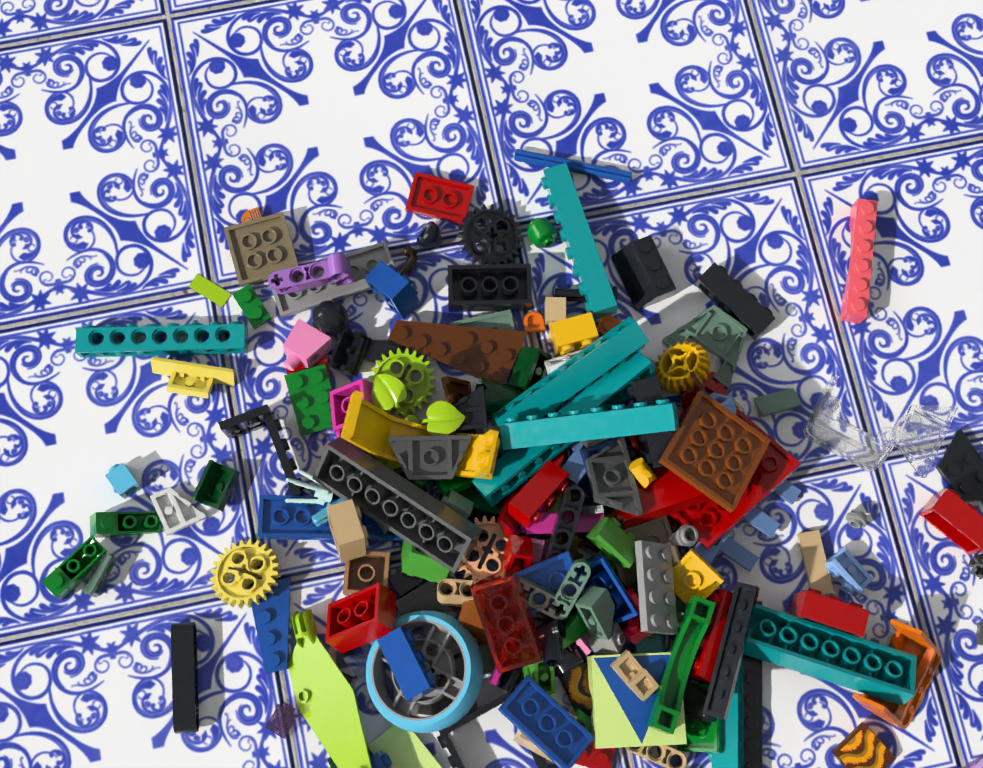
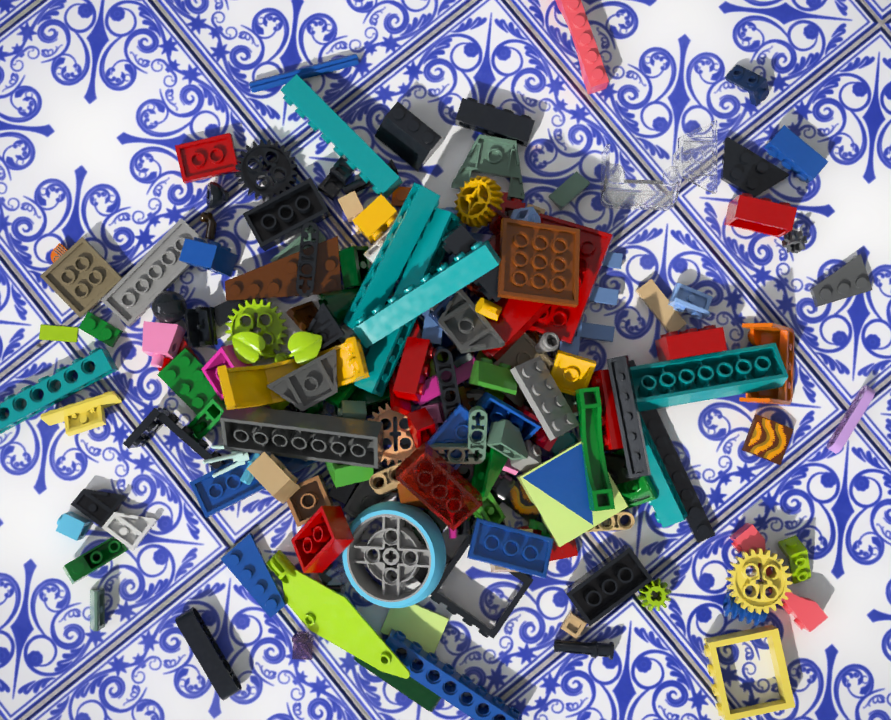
camera: 20 degrees left, 10 degrees up
green slope [42,535,107,600] -> none
dark green bracket [192,460,240,512] -> none
light yellow gear [210,539,281,609] -> none
medium lavender piece [268,253,353,295] -> none
blue brick [377,627,437,702] -> none
orange tile [523,311,546,334] -> none
green head [527,218,557,248] -> none
black piece [537,619,566,668] -> none
tan slope [610,650,660,702] -> none
light grey plate [846,509,867,528] -> none
none -> black wing [71,489,127,527]
none -> green slope [188,395,226,439]
none -> black beam [296,222,320,298]
none -> black slope [318,157,356,200]

